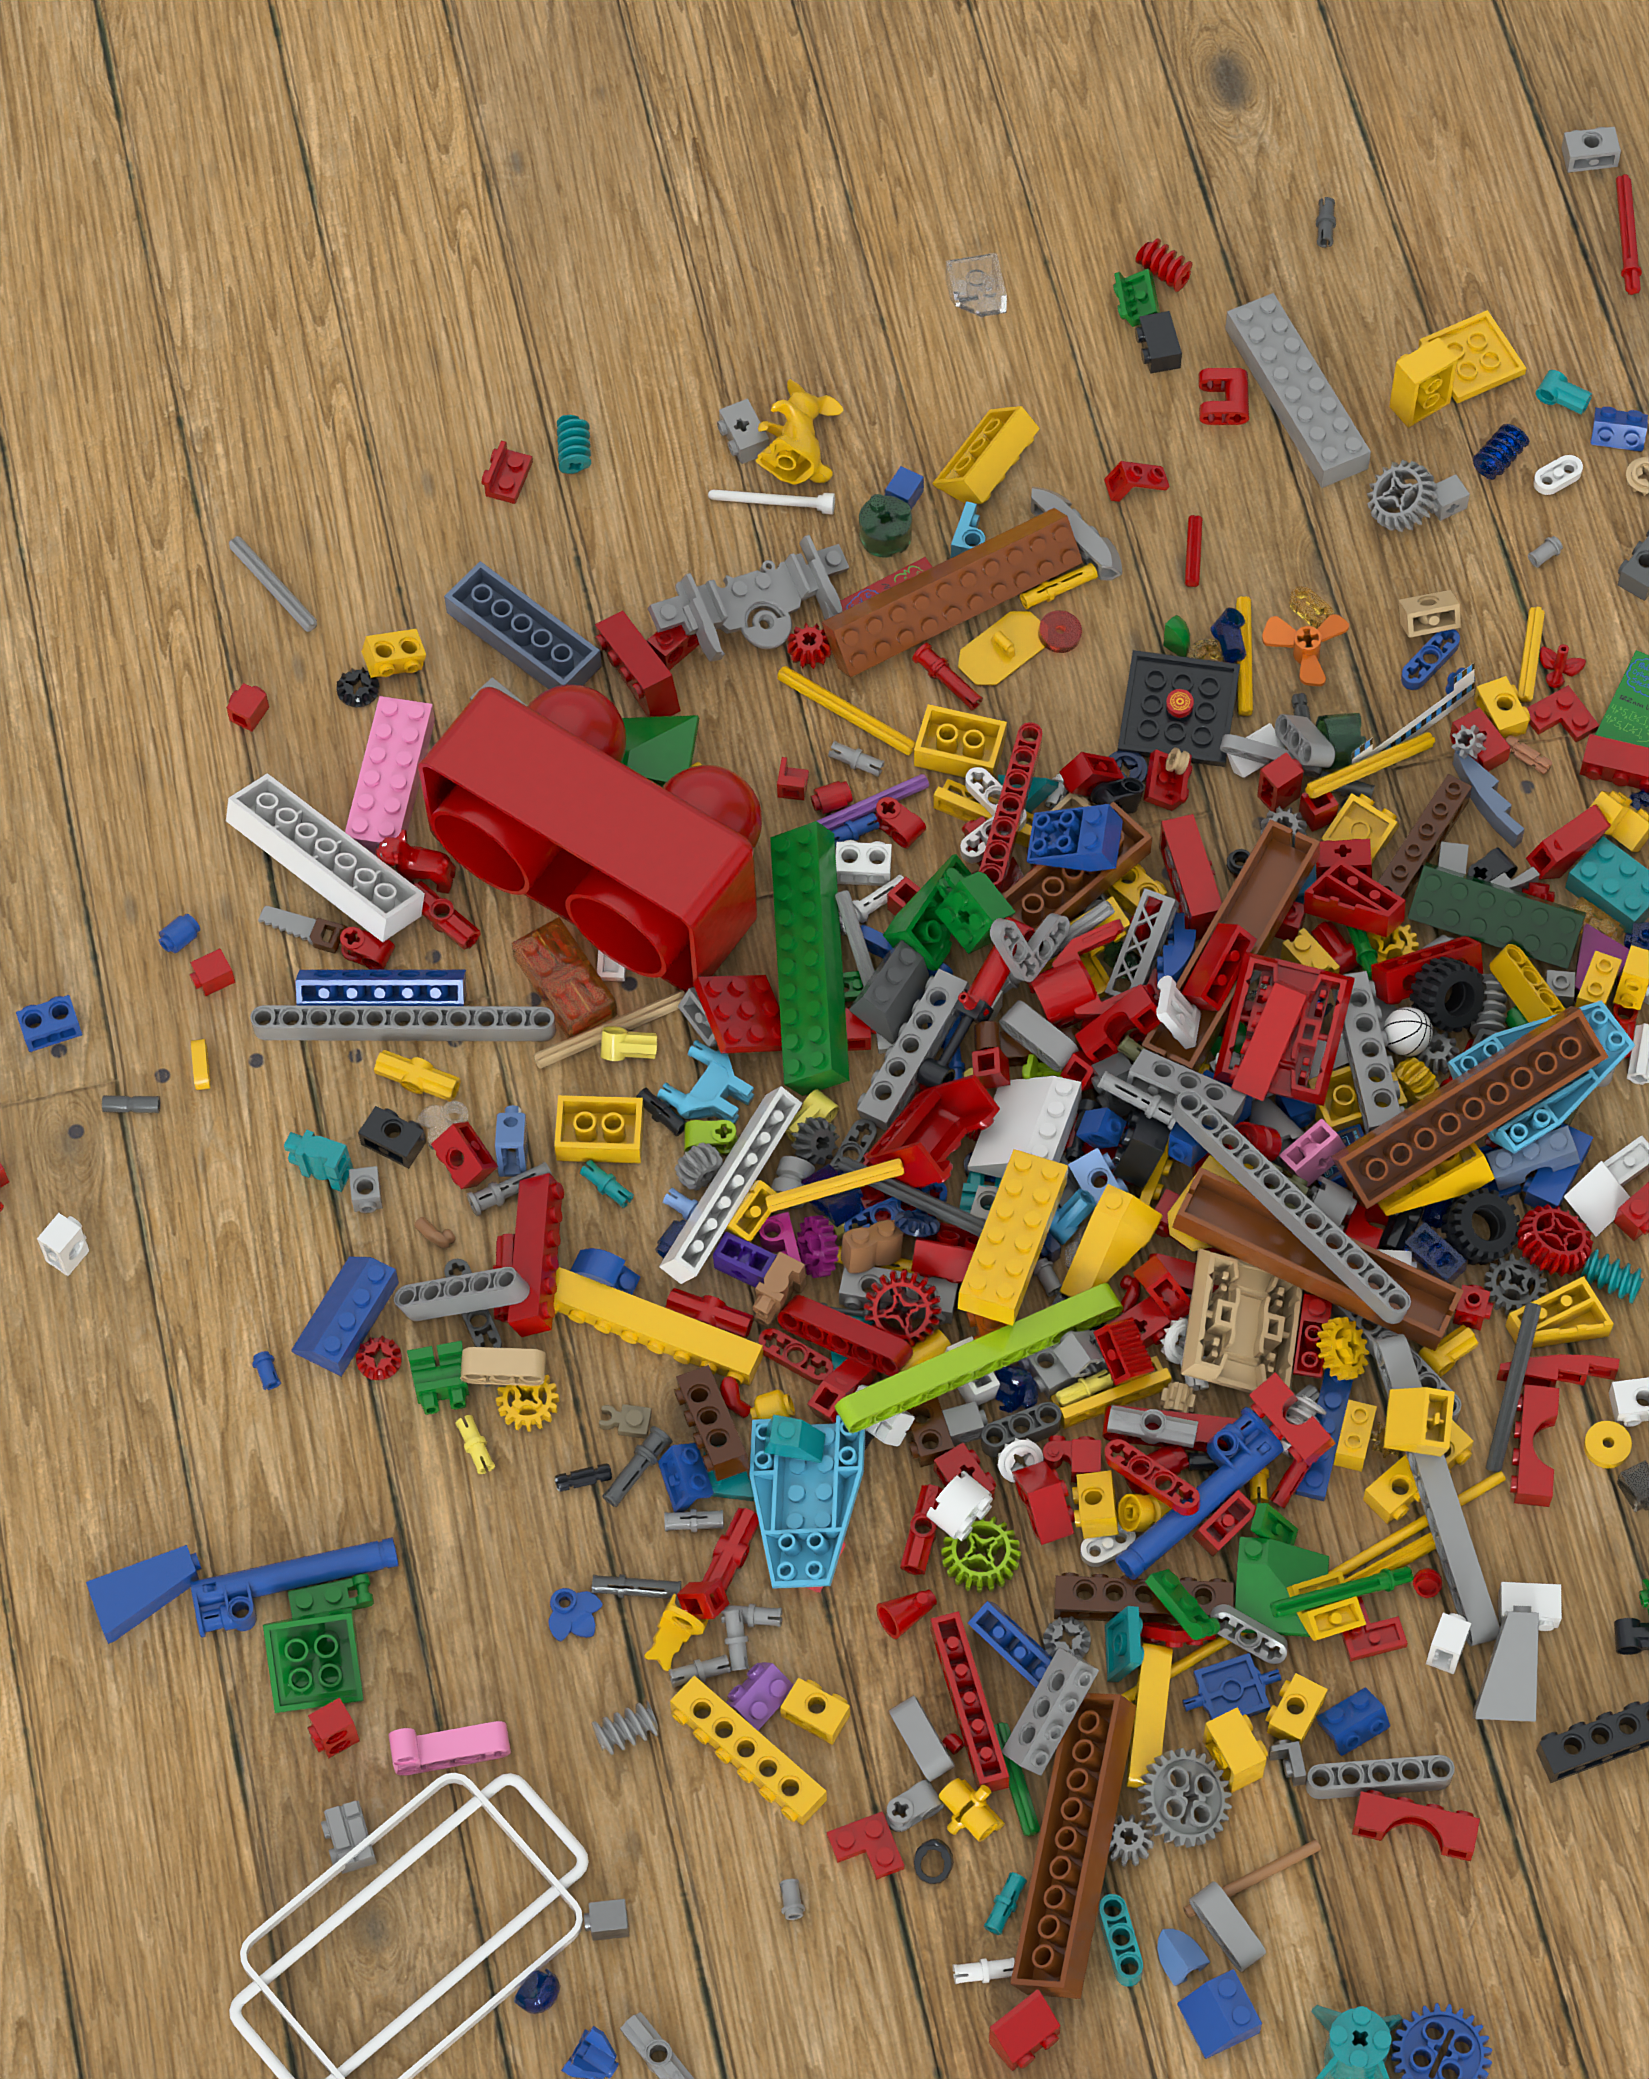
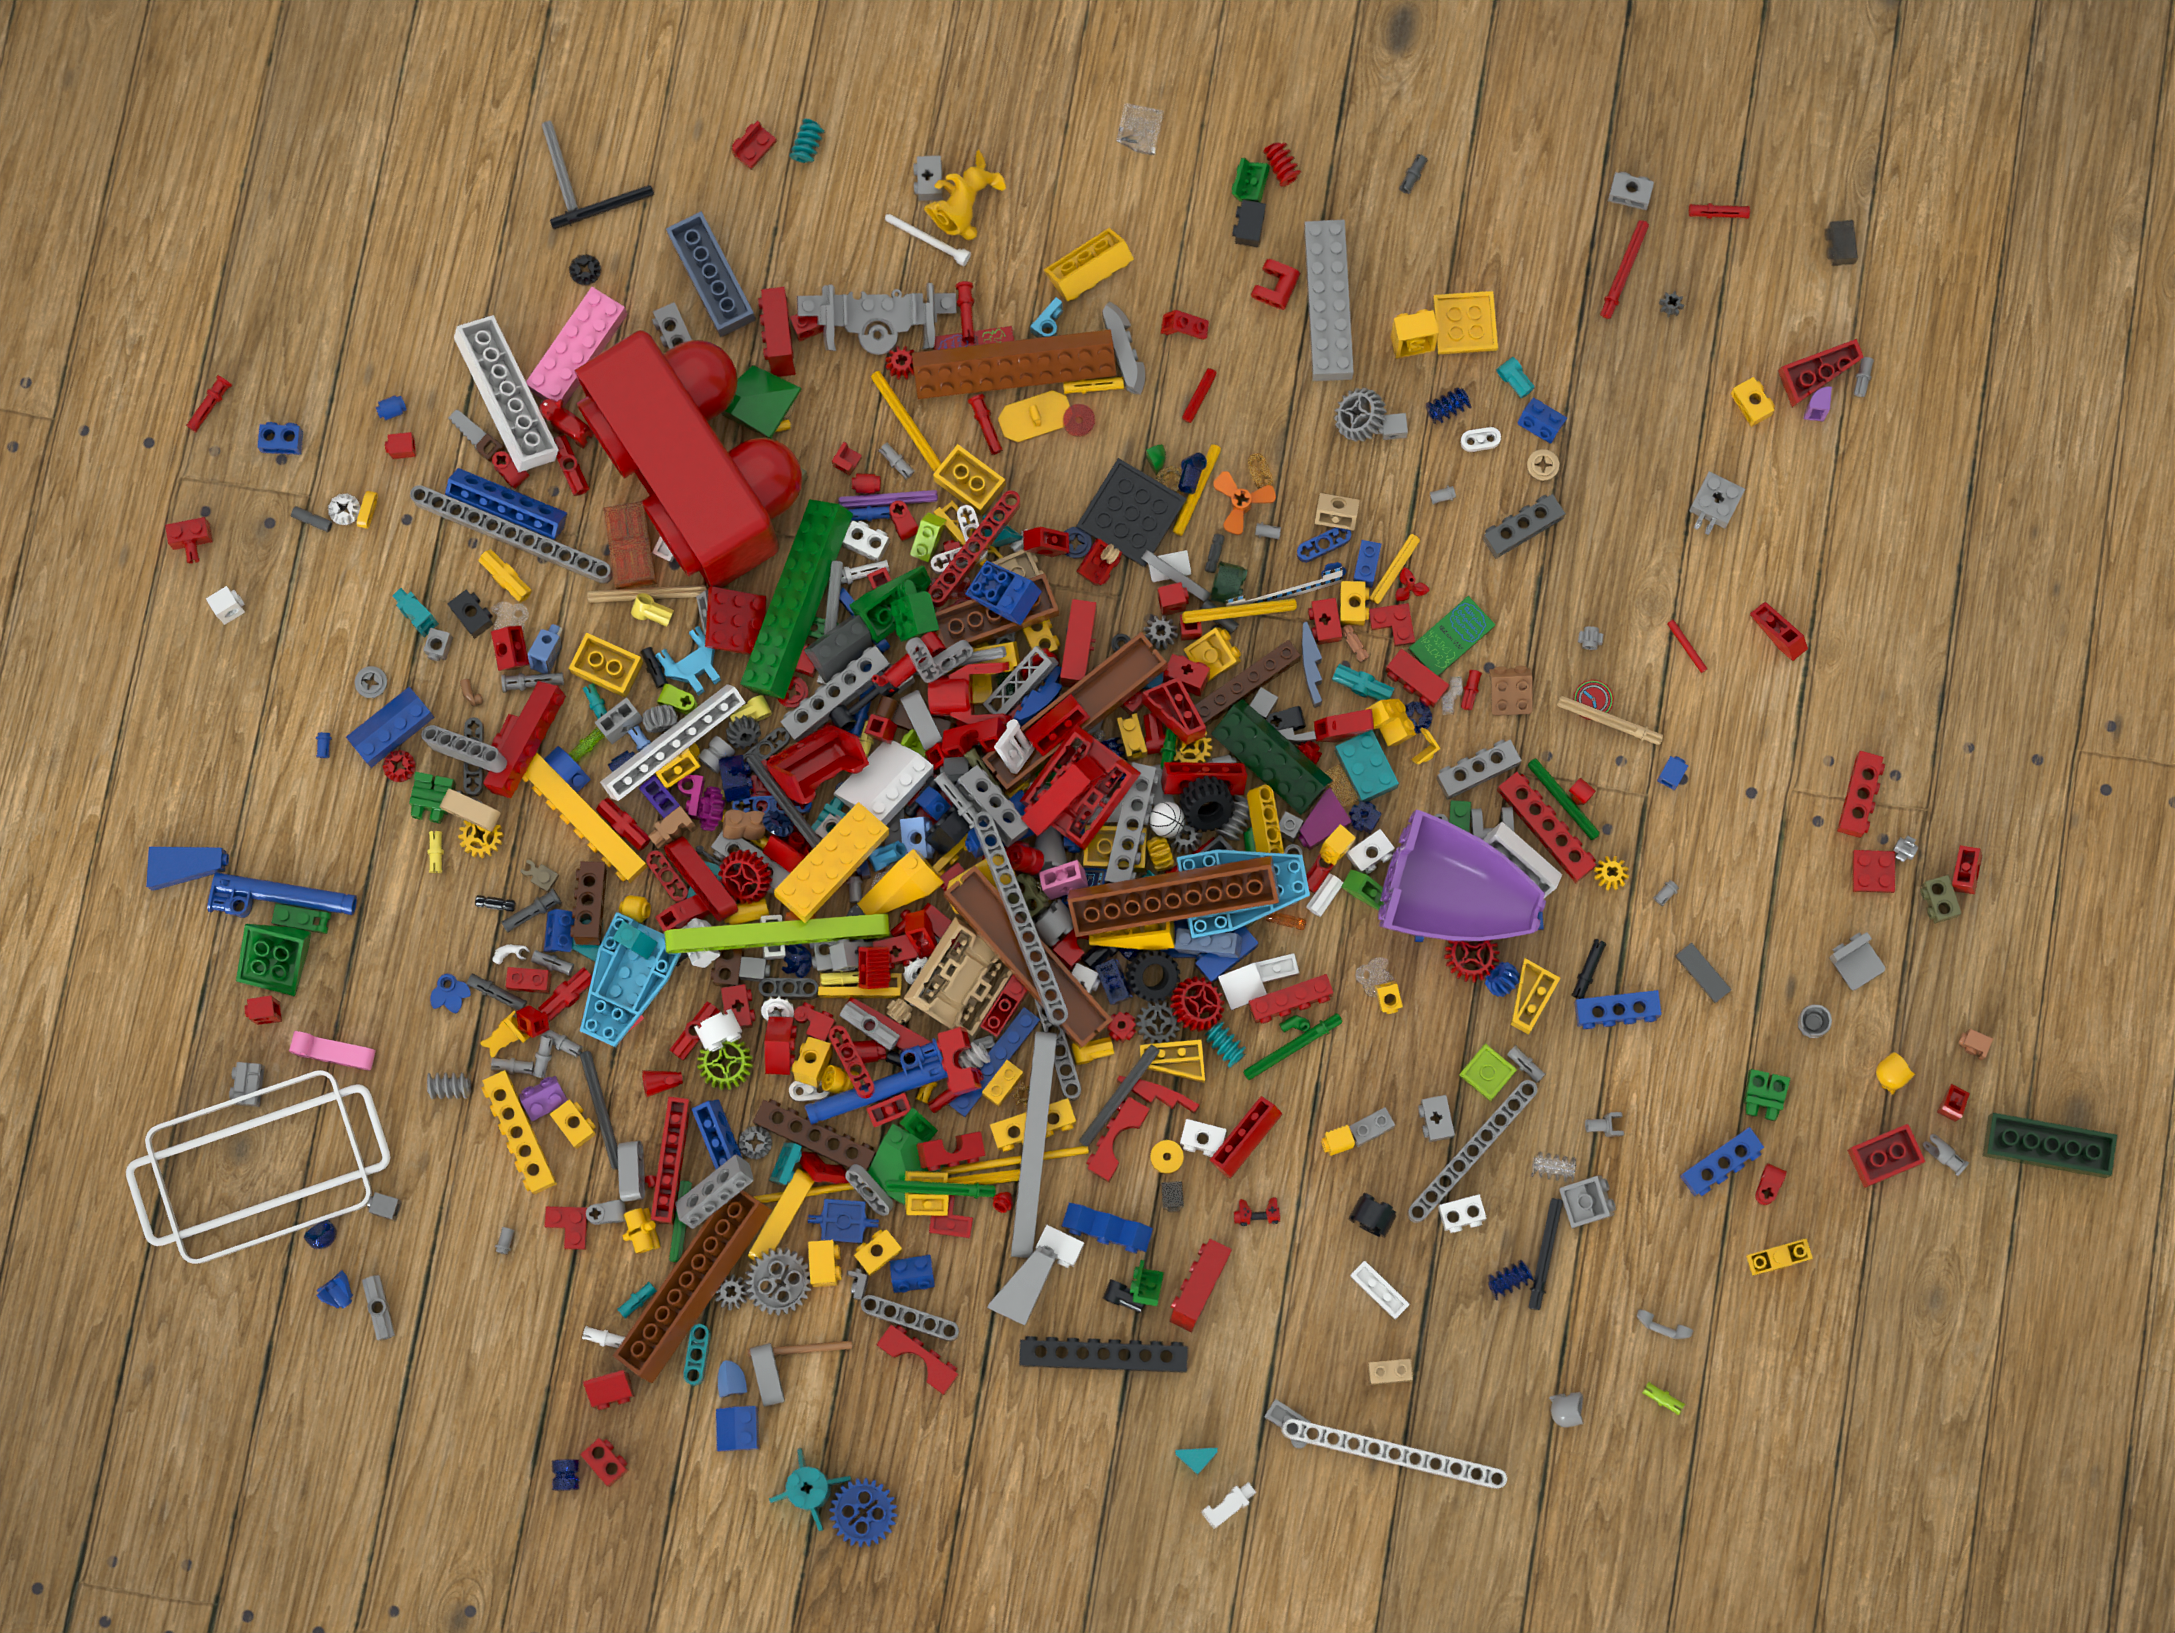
camera: 25 degrees right, 15 degrees up
red brick [226,683,269,732] -> none
yellow brick [361,629,426,678] -> none
red arm [720,1376,752,1418] -> none
yellow axle [766,1158,904,1212] -> none
clear green brick [859,494,912,558] -> none
blue brick [885,466,924,514] -> none
black piece [914,1839,954,1884] -> none
black piece [1090,777,1145,814] -> none
green plate [1145,1569,1220,1640] -> none
red tile [1166,689,1194,718] -> none
light grey beam [1275,714,1335,768] -> none
yellow gear [1316,1317,1369,1381] -> none
yellow slope [1383,1387,1455,1457] -> none
white brick [1426,1613,1471,1674] -> none
light grey gear [1451,725,1487,759] -> none
yellow brick [1575,950,1622,1008] -> none
none -> white gear [328,493,360,525]
none -> light grey gear [355,666,387,698]
none -> white piece [492,944,530,965]
none -> red brick [505,967,552,994]
none -> black axle [550,185,654,229]
none -> clear neon green pin [568,727,605,763]
none -> dark grey axle [580,1051,618,1170]
none -> light grey brick [594,697,643,744]
none -> red gear [777,676,808,708]
none -> lime brick [910,512,946,562]
none -> red arch [917,1131,986,1171]
none -> red pin [956,281,975,342]
none -> blue brick [1062,1203,1153,1254]
none -> light grey pin [1255,522,1281,540]
none -> clear orange axle [1266,912,1306,930]
none -> teal piece [1332,664,1395,701]
none -> blue brick [1353,540,1381,588]

